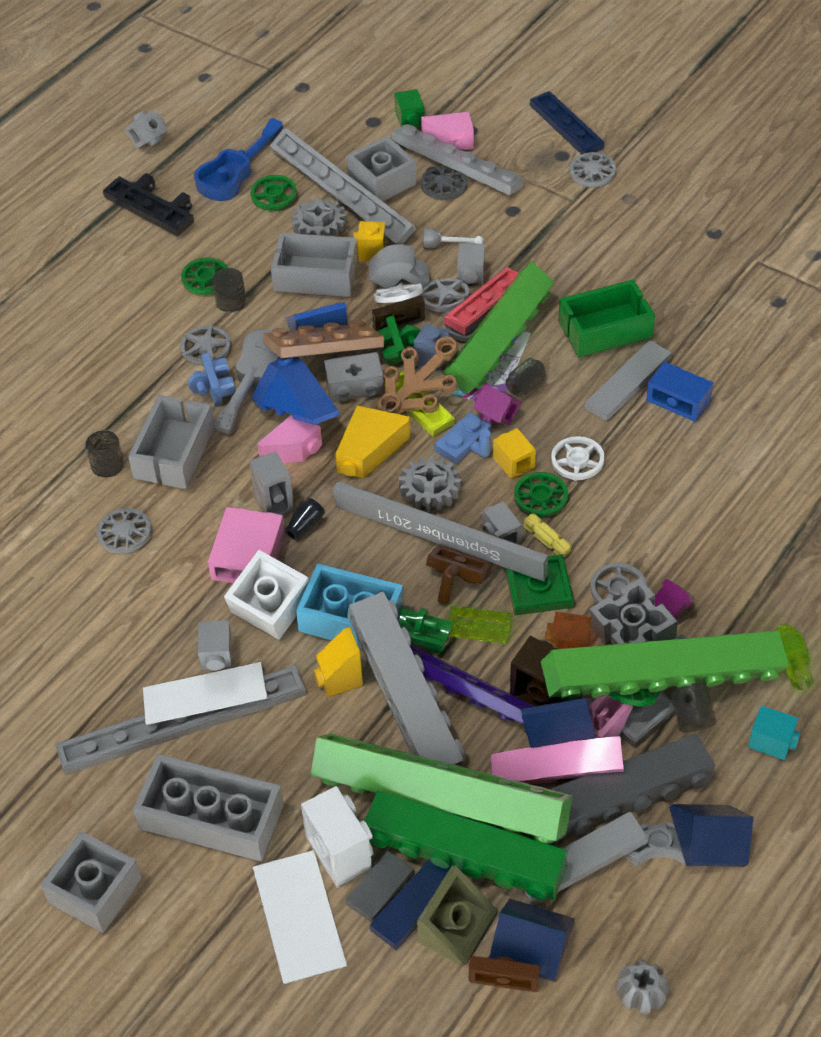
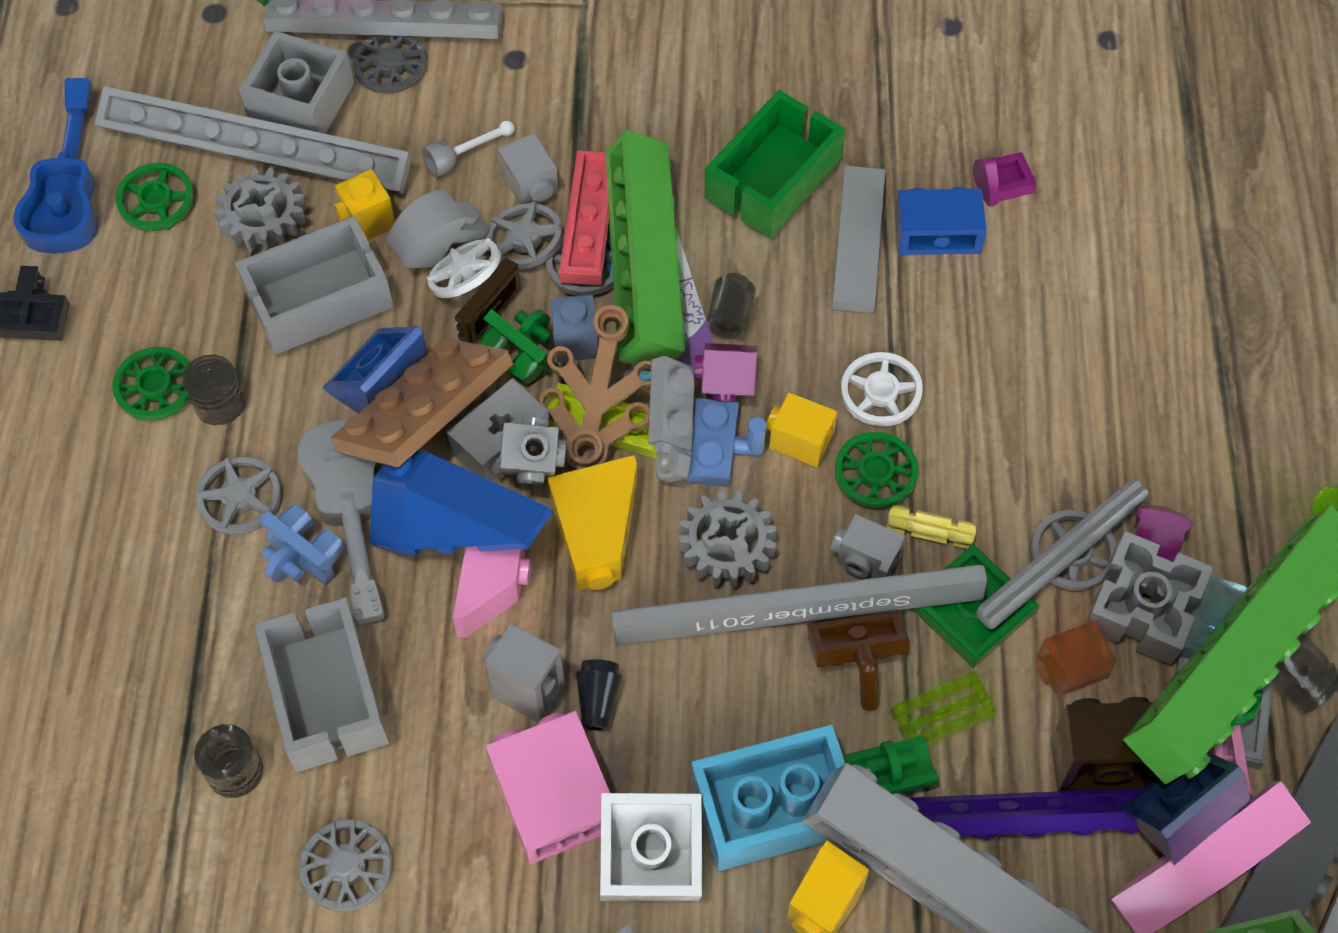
camera: 35 degrees left, 10 degrees up
none -> light grey brick [499,417,566,484]
none -> light grey hinge [648,356,695,483]
none -> magenta tile [973,152,1037,206]
none -> light grey axle [976,479,1149,629]

